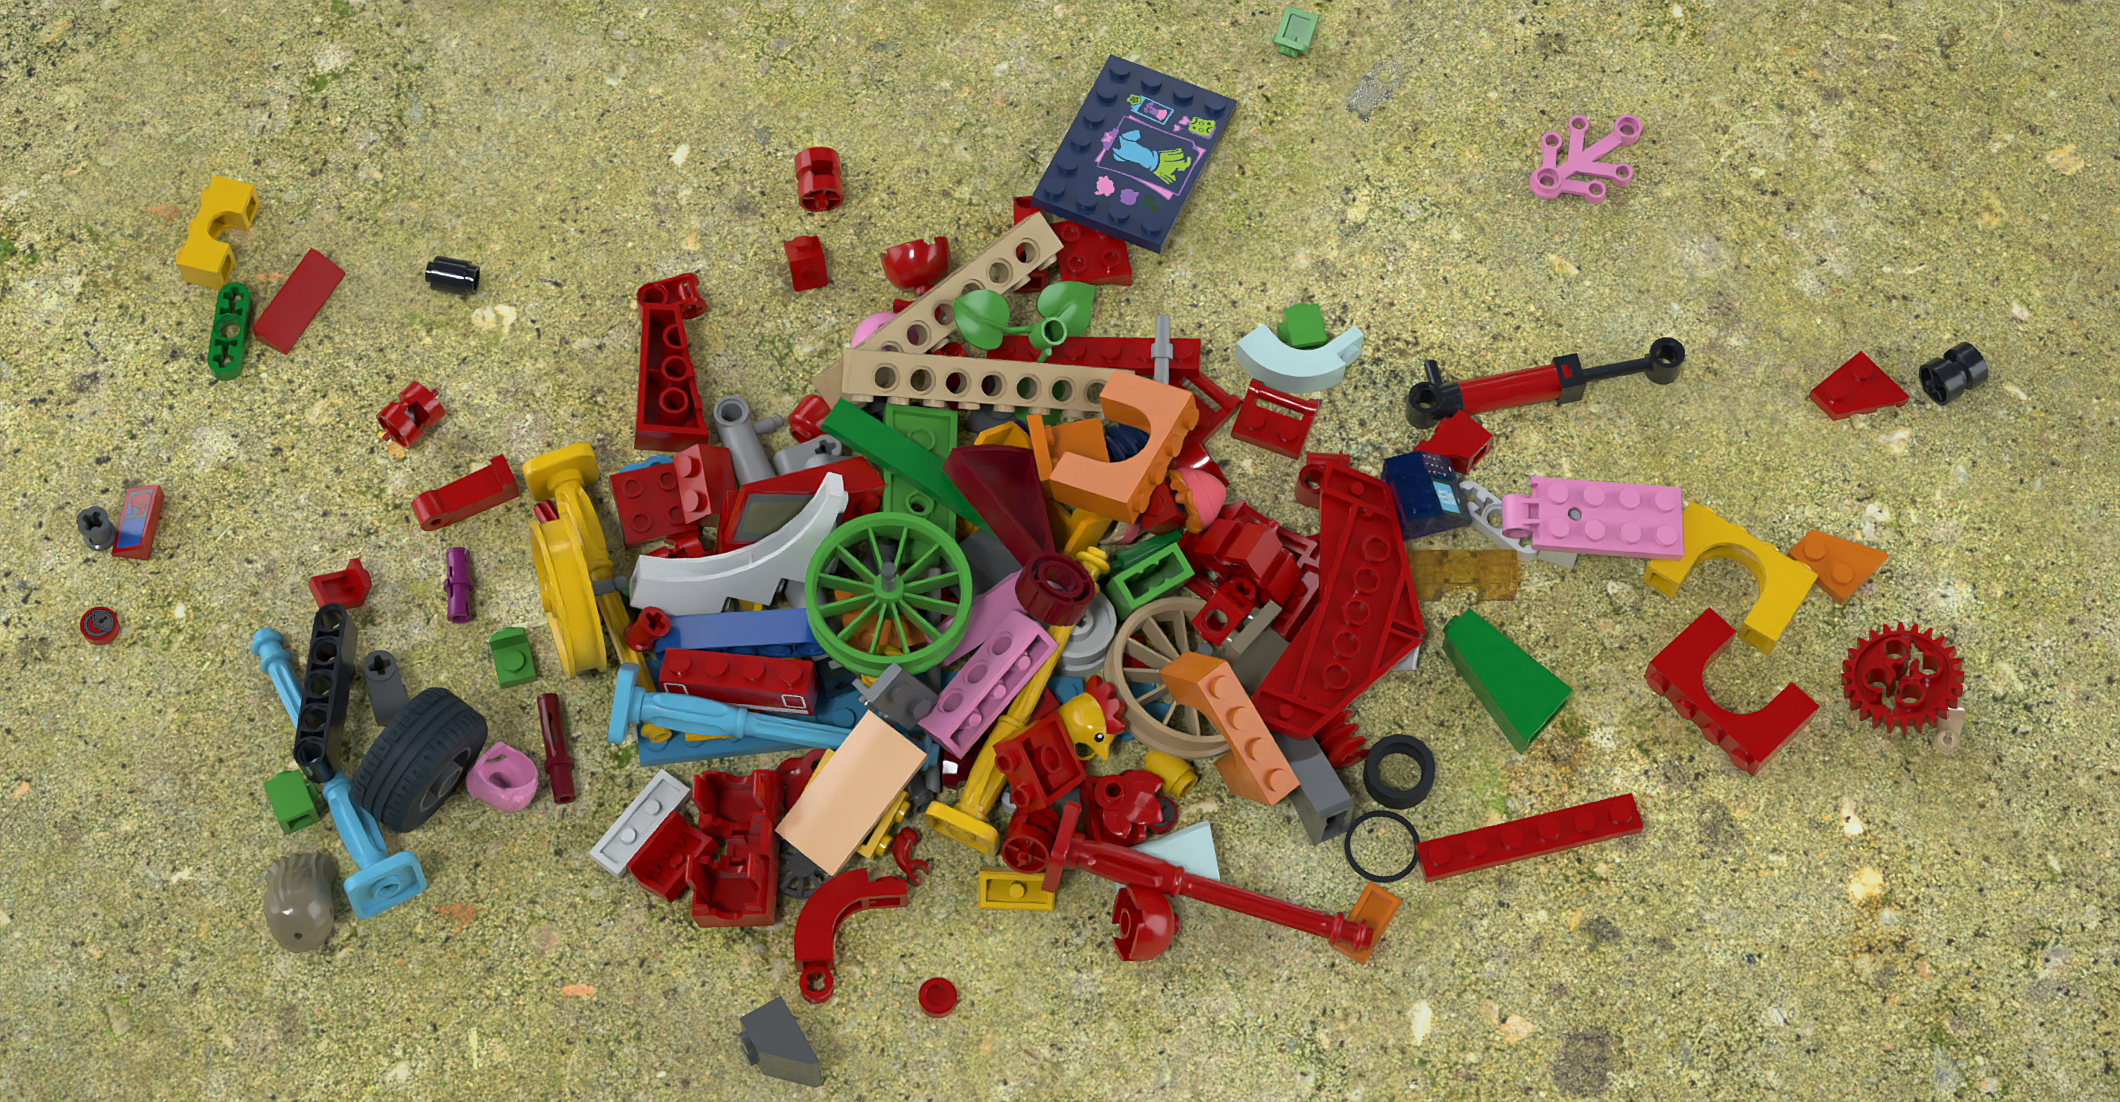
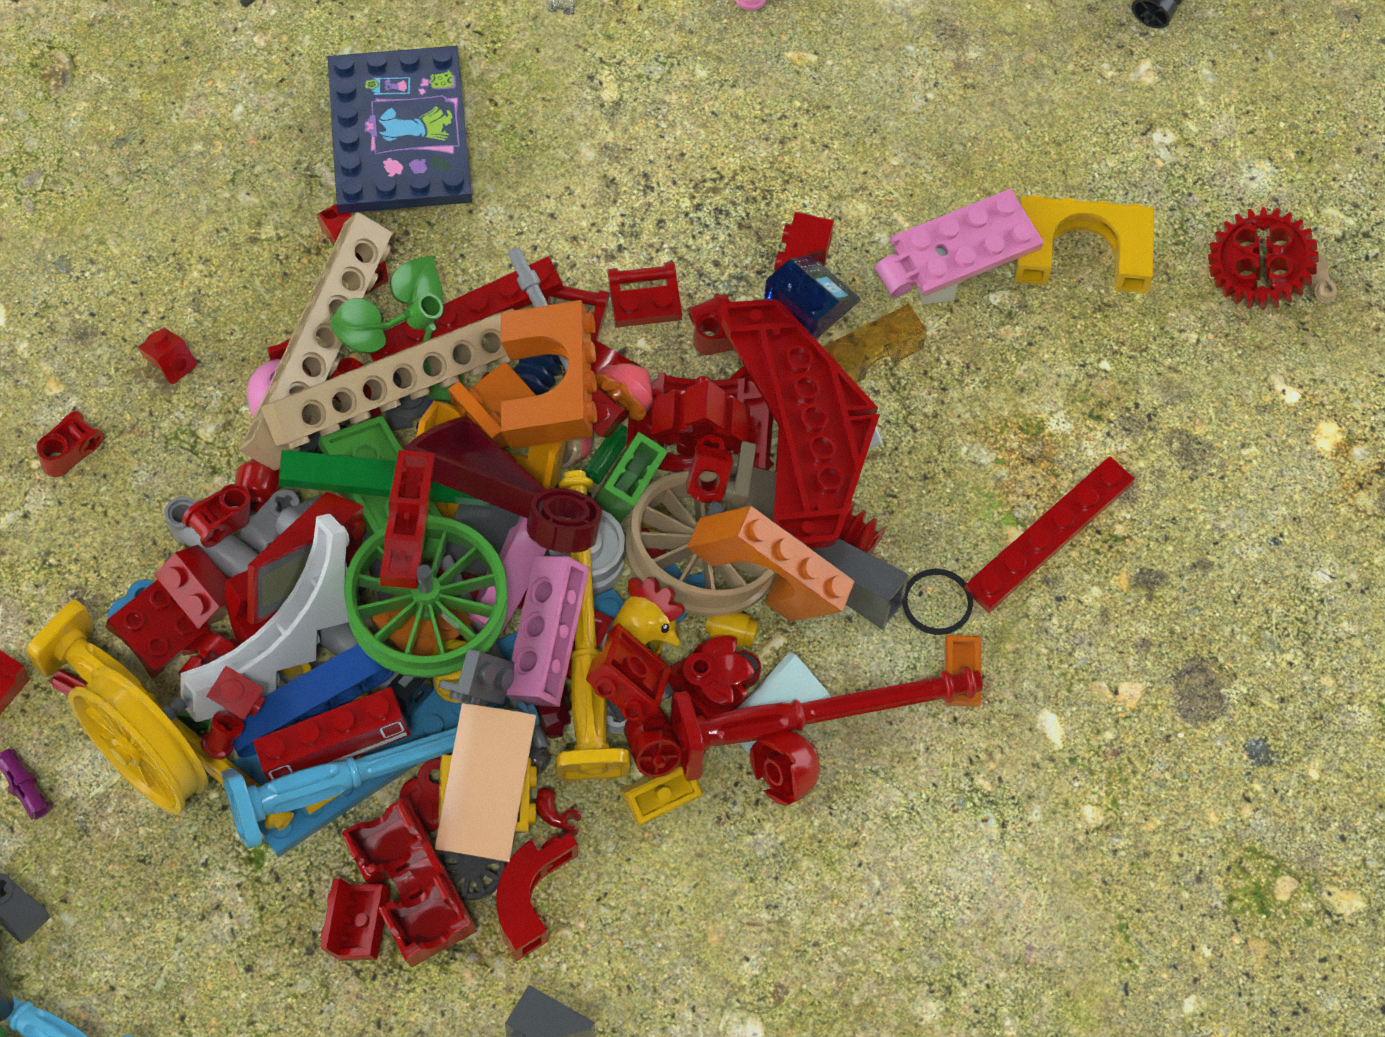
camera: 30 degrees left, 0 degrees up
black wheel [351,687,488,833] -> none
bright pink hair [466,742,538,813] -> none
bright green bracket [488,627,537,689] -> none
dark red pin [537,693,576,805] -> none
white plate [589,768,692,880] -> none
red wedge [634,302,709,452] -> none
red wheel [794,147,844,212] -> none
red bush [799,965,834,1004] -> none
red cylinder [879,236,952,297] -> none
red tile [918,977,957,1018] -> none
red piece [1050,221,1132,287] -> none
light aqua arch [1234,323,1364,394] -> none
bright green brick [1277,303,1327,350] -> none
black tyre [1363,734,1436,810] -> none
black piece [1405,337,1685,429] -> none
green slope [1441,608,1573,755] -> none
white beam [1454,481,1540,561] -> none
red arch [1643,607,1820,777] -> none
orange wing [1786,529,1889,605] -> none
red wing [1808,351,1910,421] -> none
none -> red piece [182,484,251,548]
none -> red bracket [206,665,266,720]
none -> red slope [380,450,435,589]

